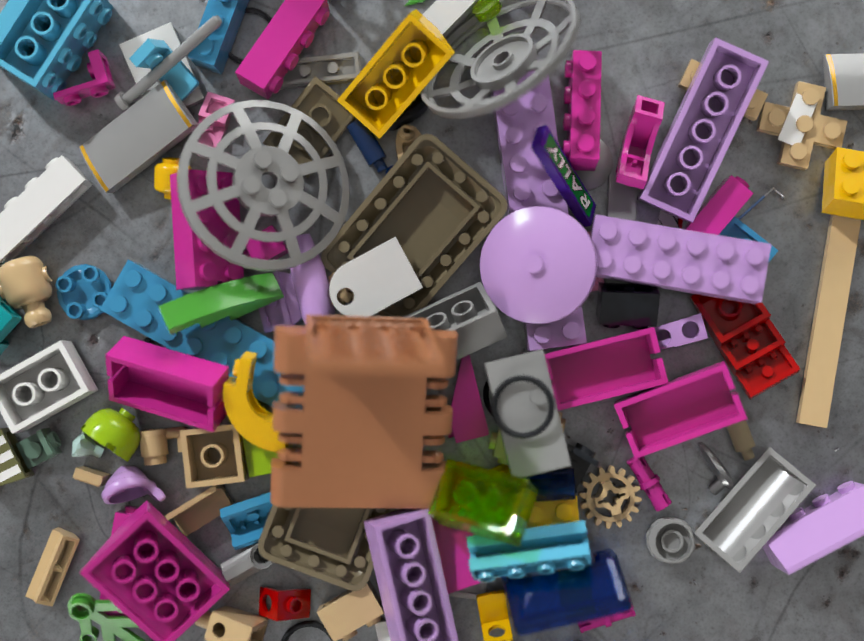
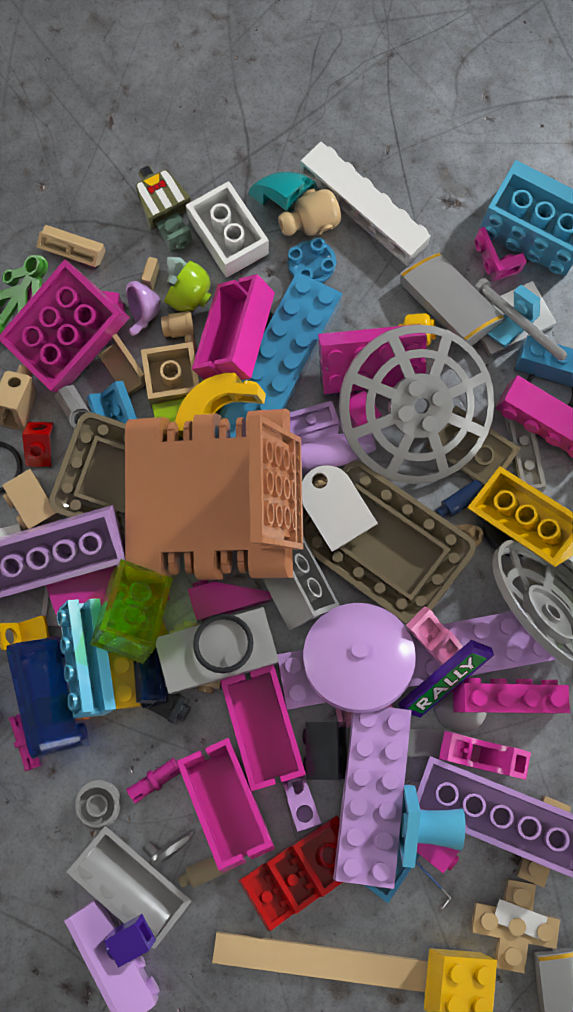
camera: 80 degrees right, 10 degrees down
bright green slope [158,272,284,335] -> none
bright pink slope [198,91,235,148] -> none
tan gear [578,465,642,529] -> none
none -> dark purple brick [104,914,156,968]
none -> medium azure plant [399,785,465,868]
none -> bright pink slope [406,606,463,665]

